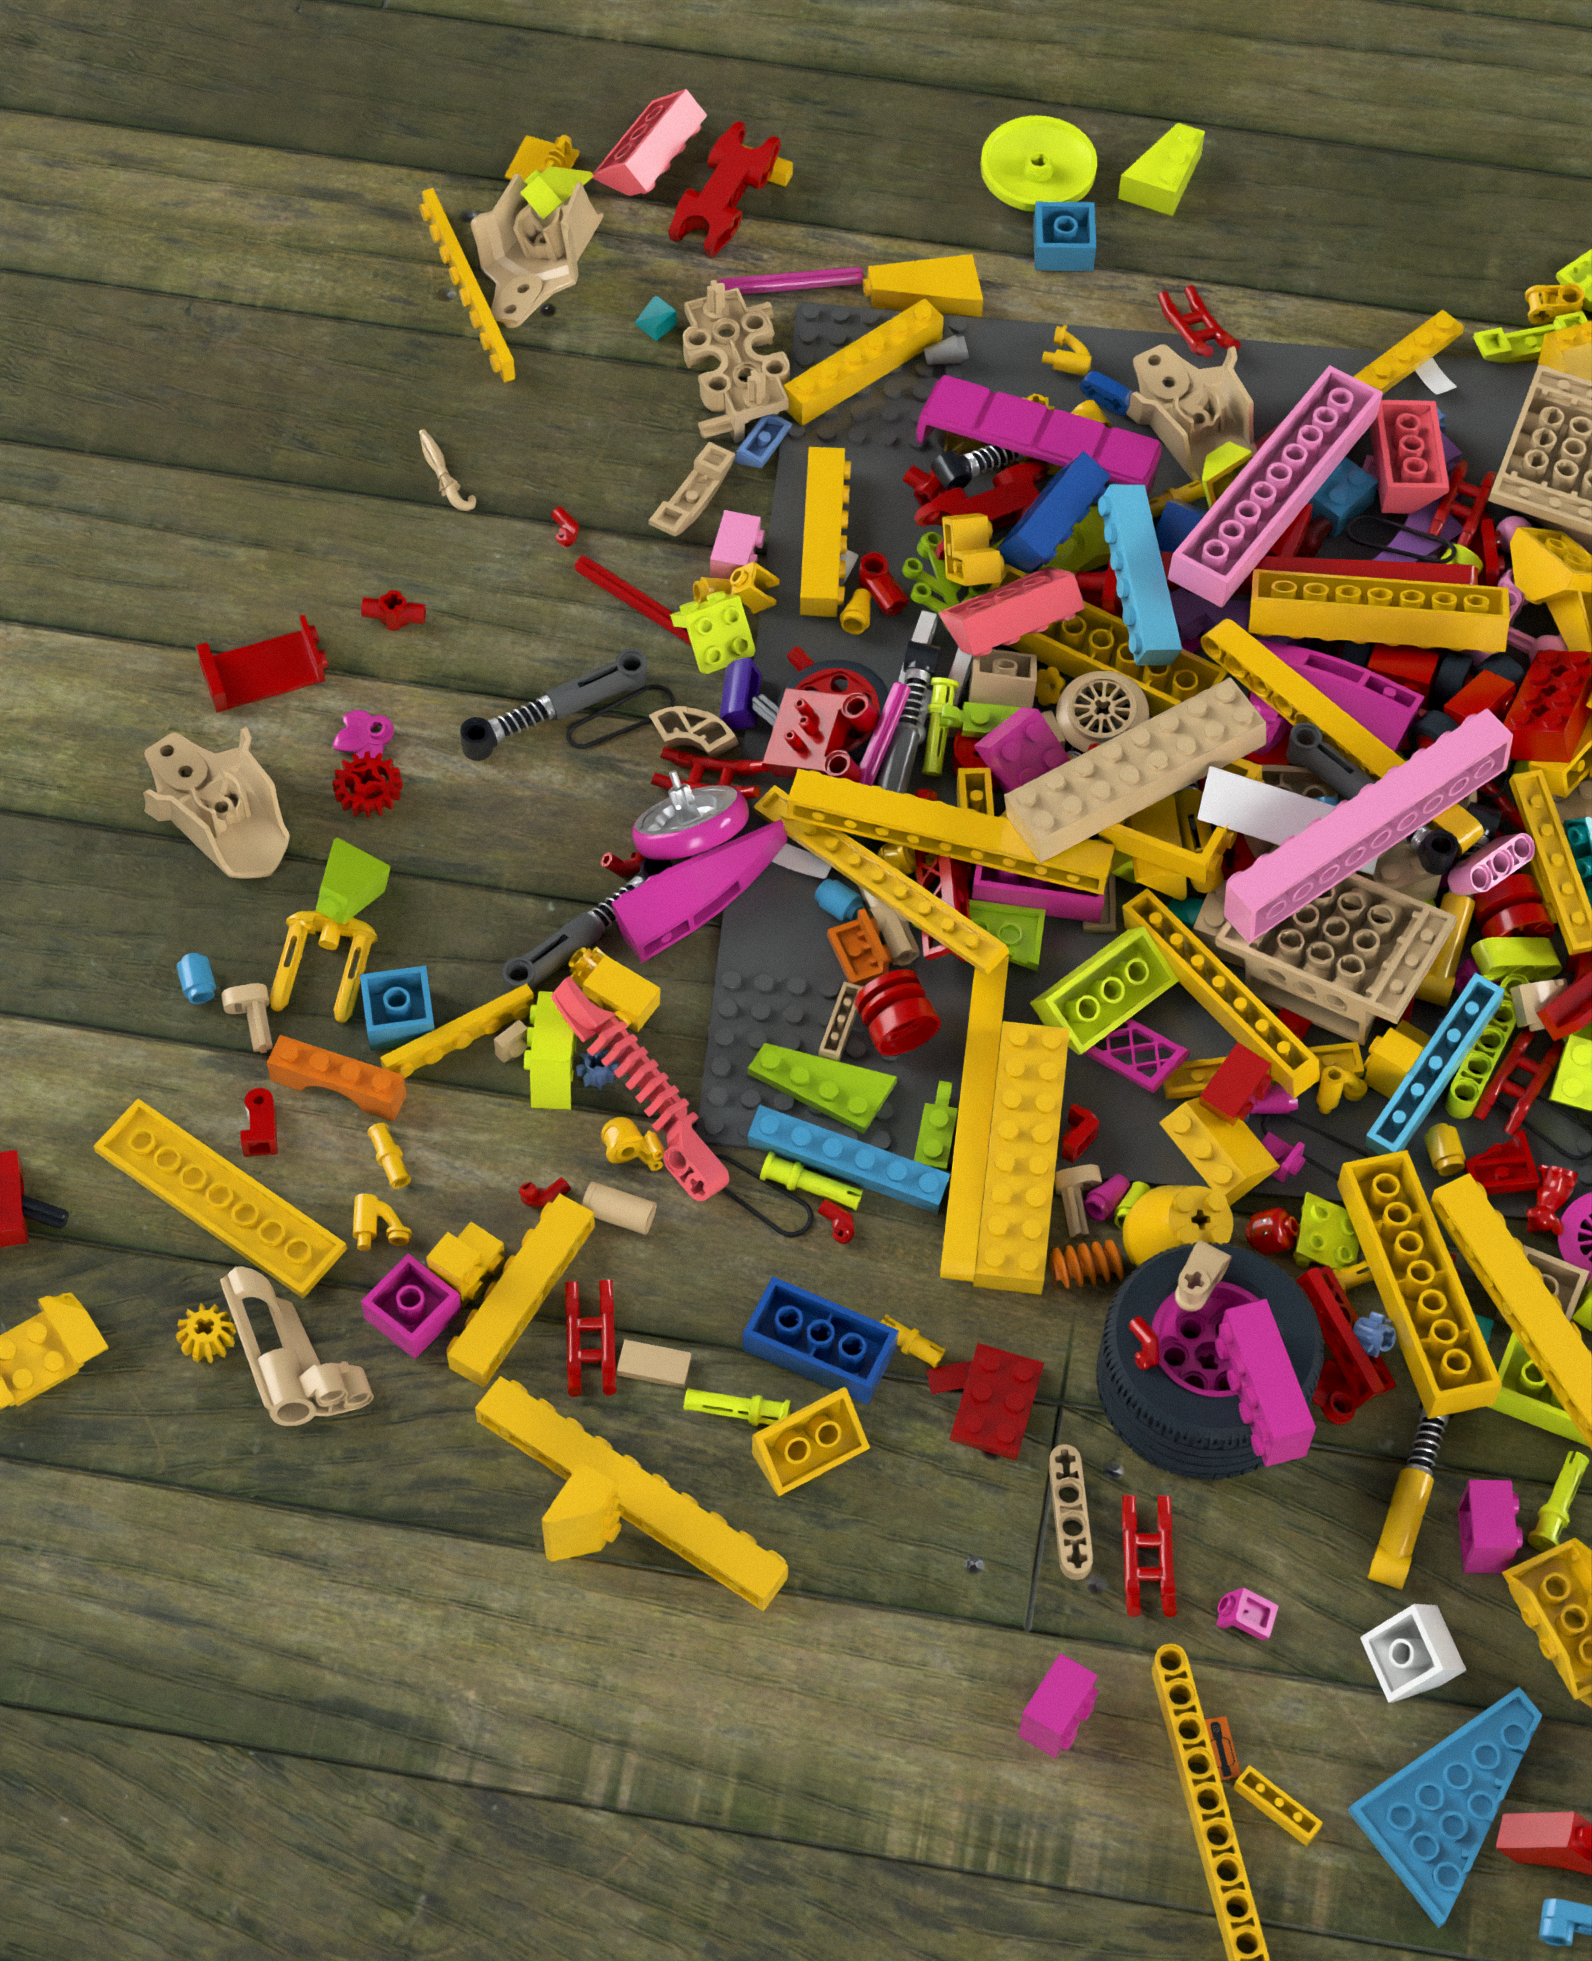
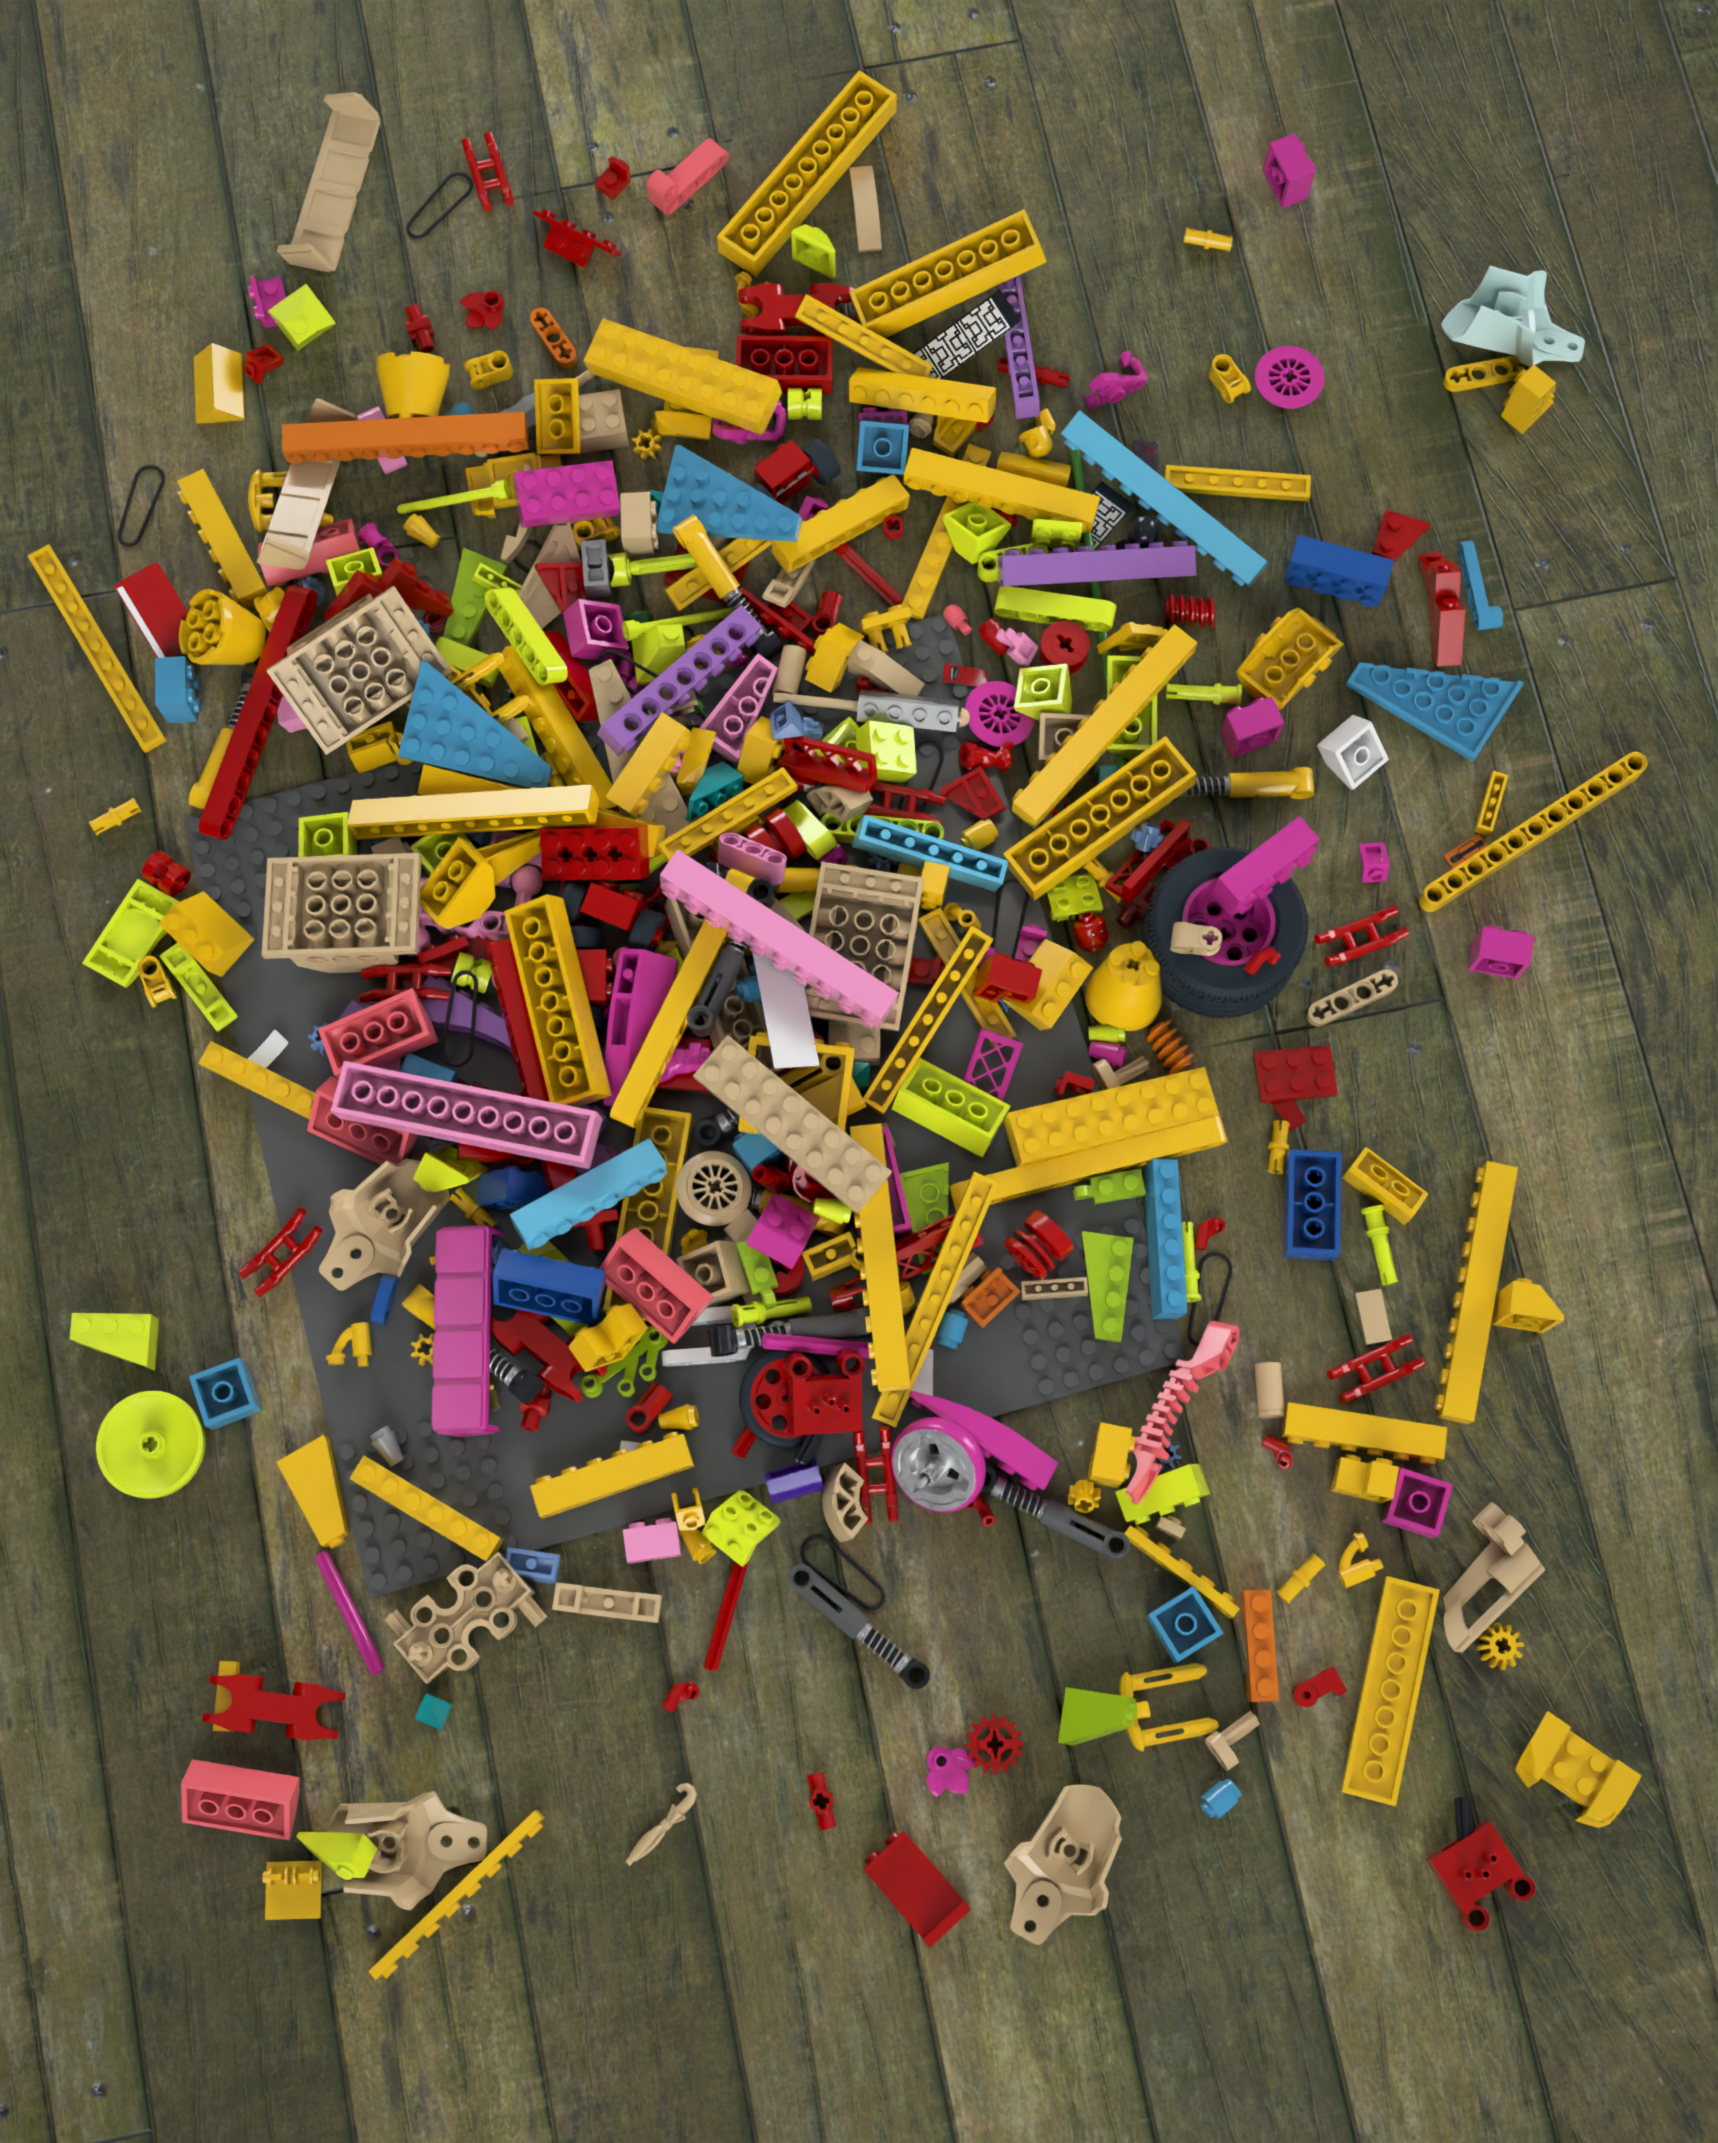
camera: 110 degrees left, 15 degrees up
yellow piece [601,1117,665,1171] -> none

